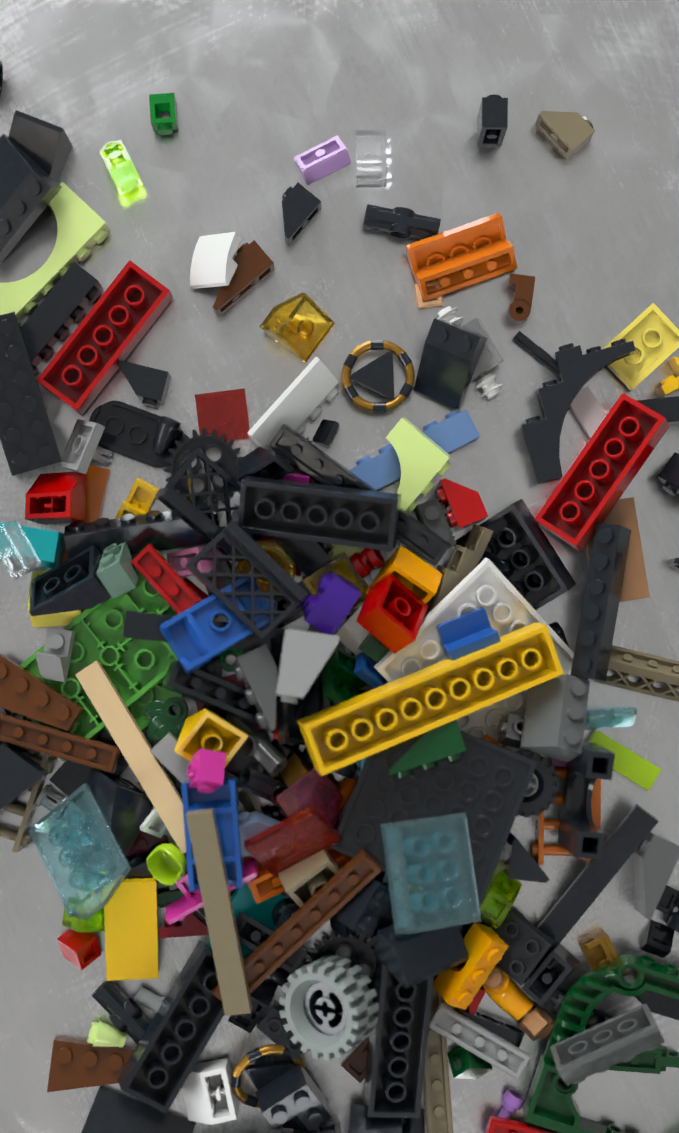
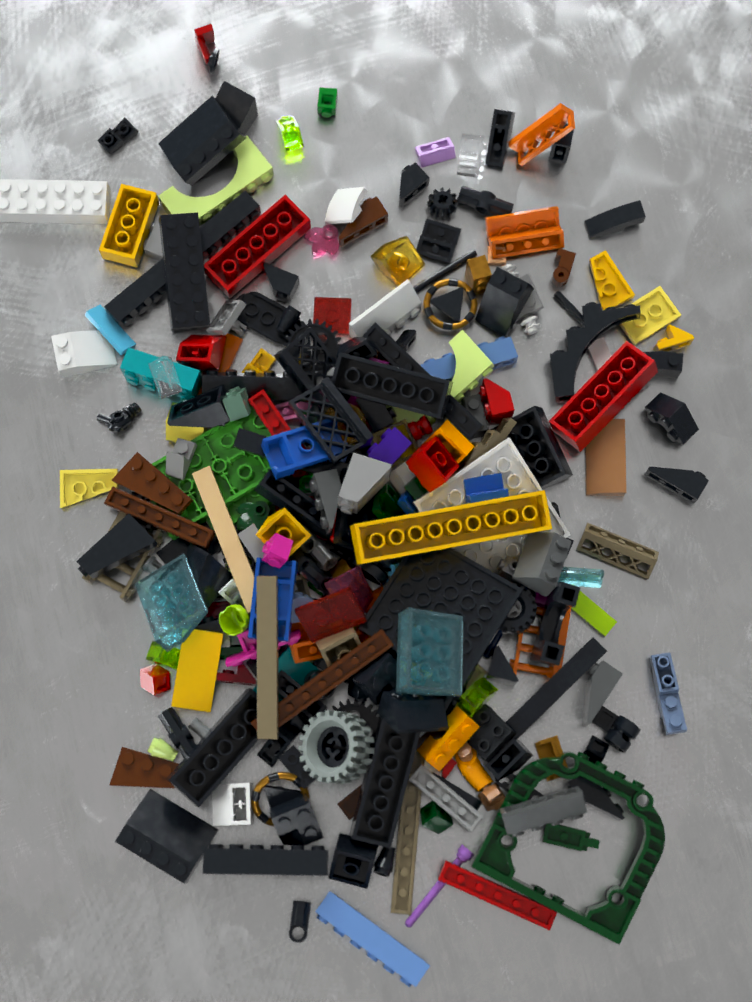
camera: 10 degrees right, 10 degrees down
dark green slope [388,720,466,779] -> none
dark tan slope [535,111,595,159] -> none
black brick [571,523,631,682] -> none
none -> clear pink plate [304,225,339,256]
none -> black bar [413,249,477,293]
none -> black slope [415,218,462,263]
none -> black gear [427,187,458,219]
none -> pearl gold brick [465,255,492,294]
none -> black slope [485,109,515,167]
none -> orange fence [508,103,575,166]
none -> black slope [584,200,646,238]
none -> yellow wing [589,250,635,310]

